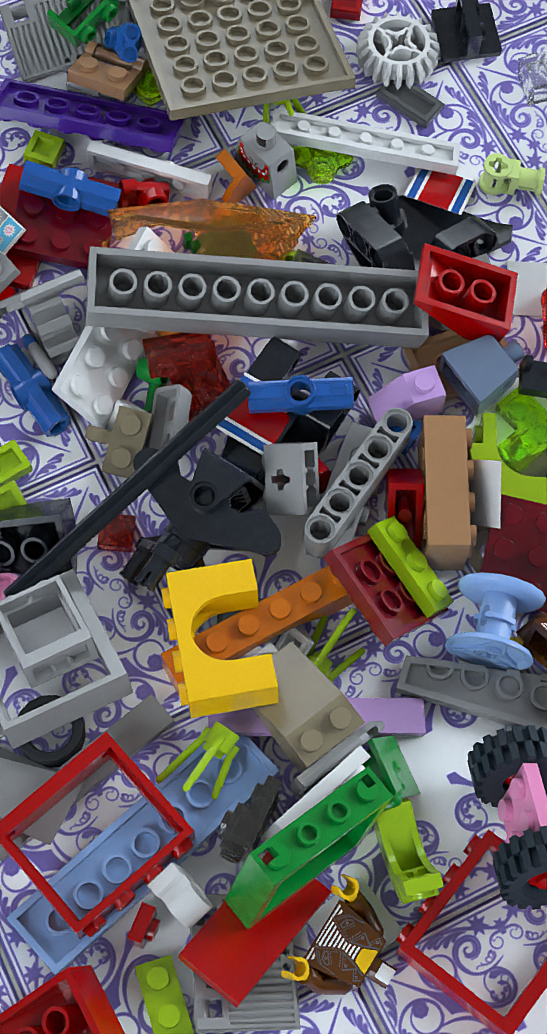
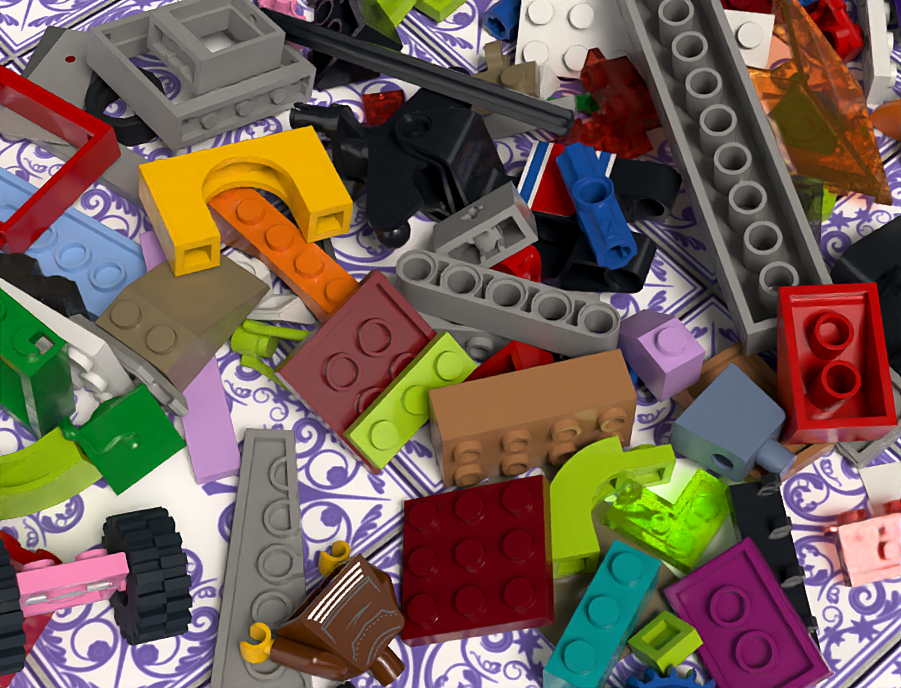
camera: 80 degrees right, 10 degrees down
lime plant [156,721,240,800] -> none
light blue piece [445,572,546,670] -> none
white sticker [470,459,501,528] -> none

